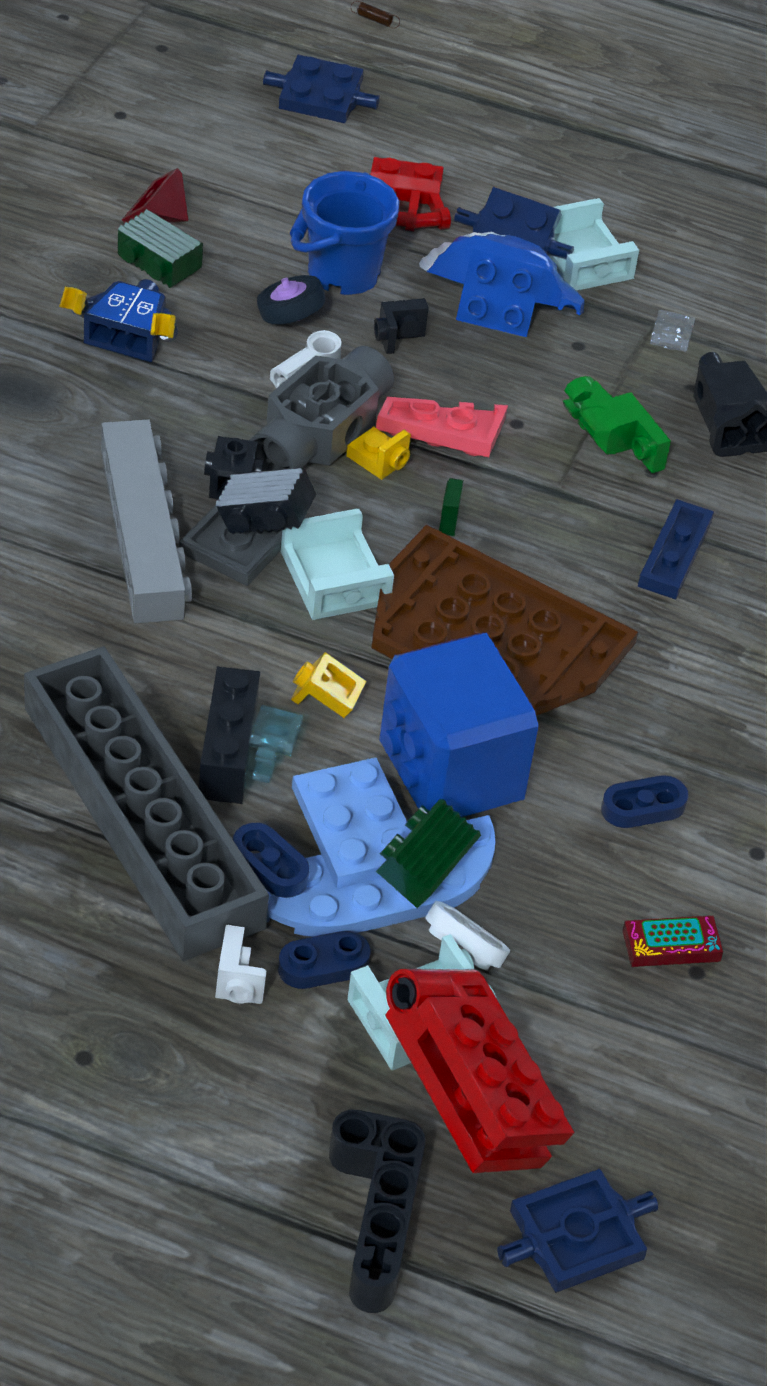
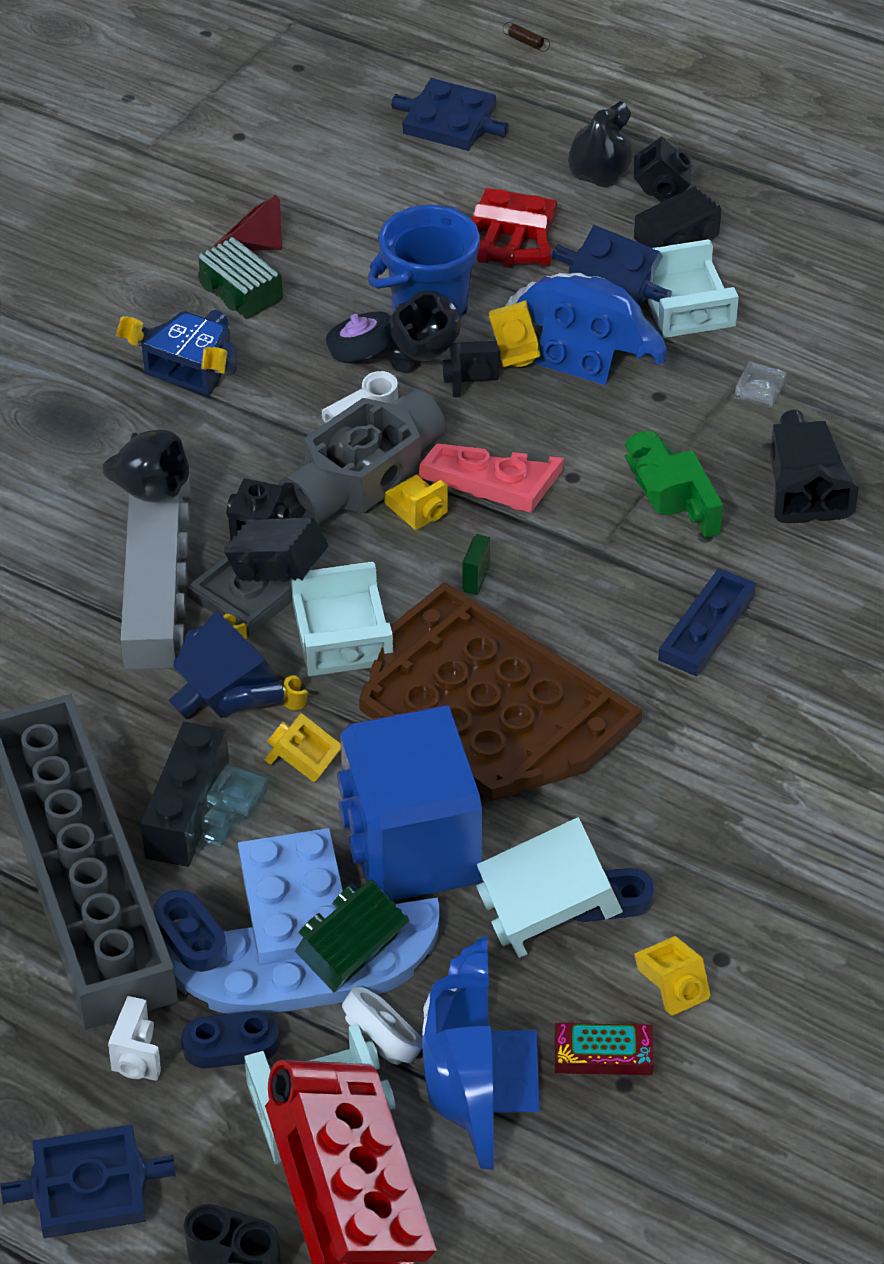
camera: 15 degrees right, 0 degrees up
none -> dark blue plate [0,1125,176,1239]
none -> black piece [103,430,189,503]
none -> dark blue torso [169,611,309,719]
none -> black piece [389,290,461,373]
none -> blue animal [422,935,539,1170]
none -> light aqua panel [476,817,623,958]
none -> yellow bracket [489,301,540,367]
none -> black piece [568,101,632,188]
none -> black brick [634,136,692,202]
none -> black brick [634,186,722,248]
none -> yellow bracket [634,936,711,1016]

